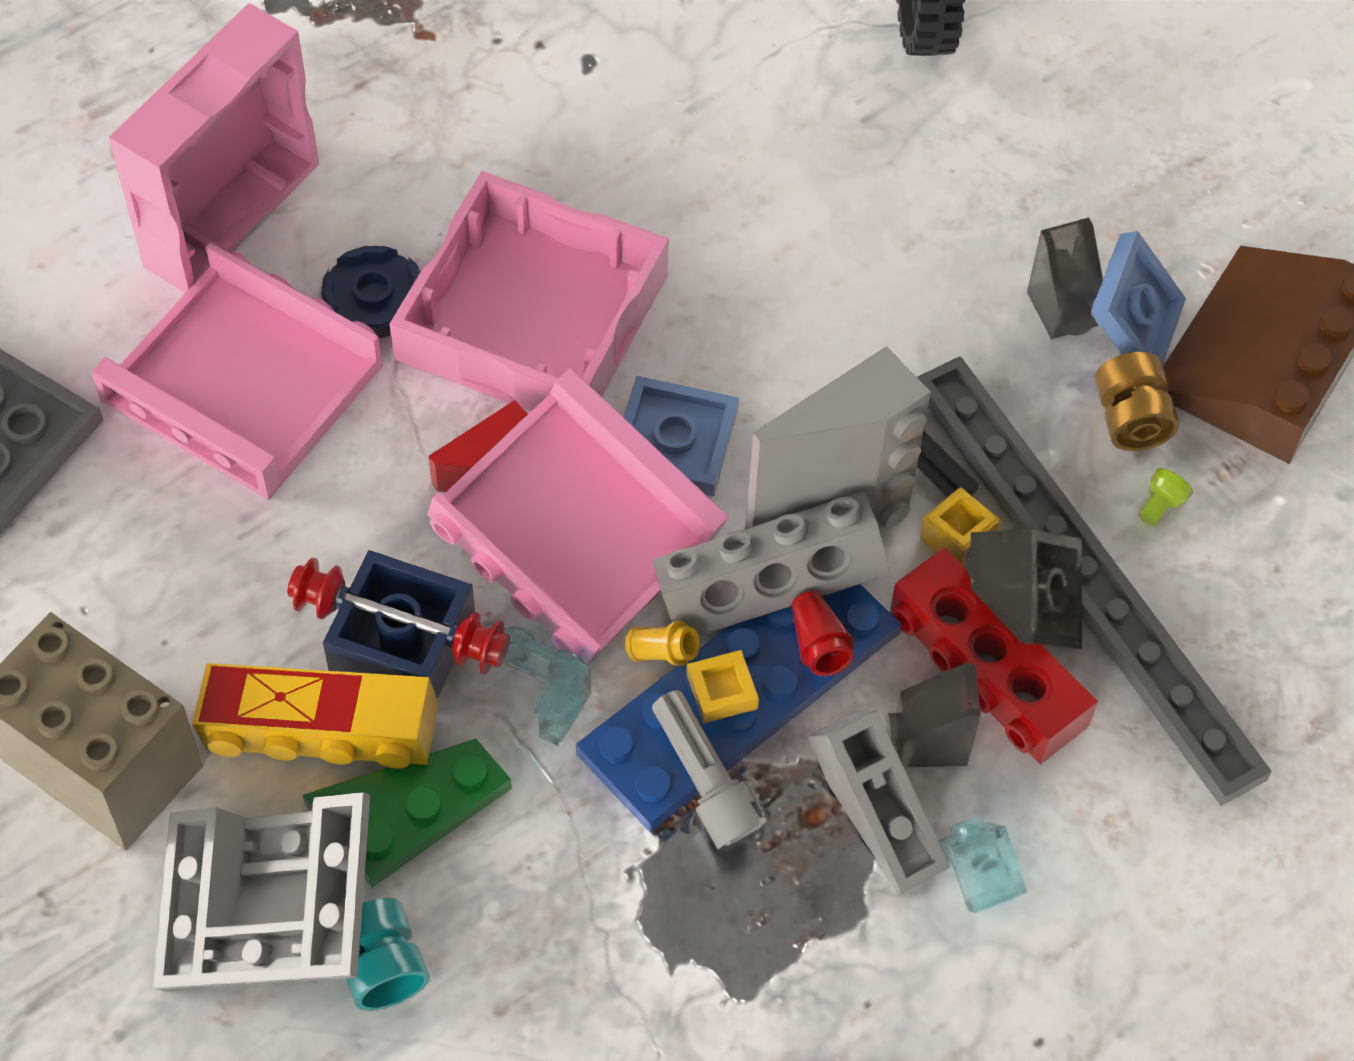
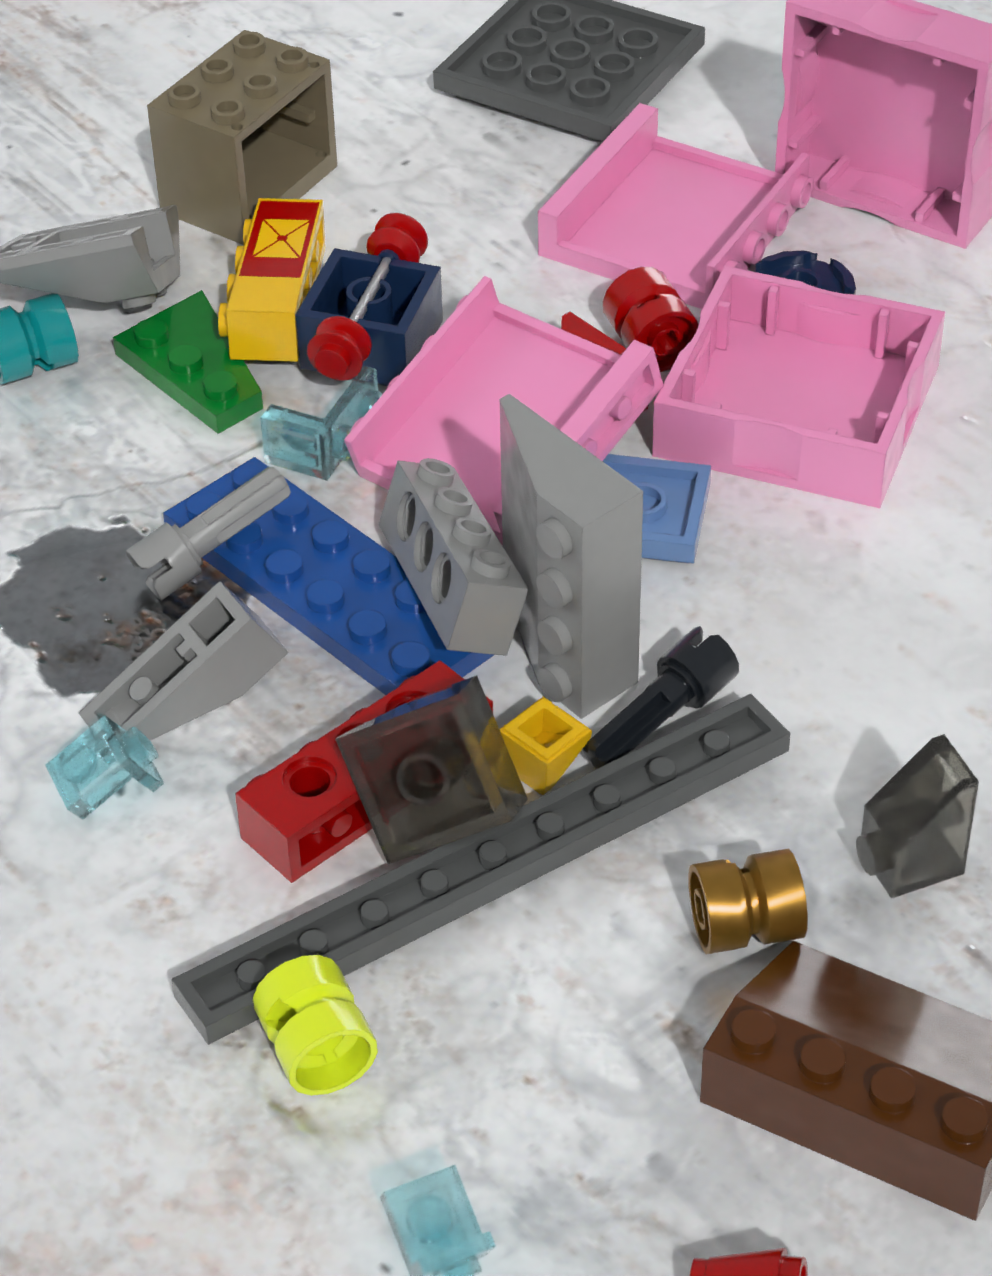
camera: 90 degrees right, 15 degrees down
yellow pin [625,621,700,666] -> none
yellow plate [686,650,759,724] -> none
red cone [791,591,855,676] -> none
clear smoke slope [887,664,981,767] -> none
medium blue plate [1091,231,1186,365] -> none
lime piece [1138,468,1193,526] -> none
none -> neon yellow wheel [253,955,378,1096]
none -> red wheel [603,267,699,372]

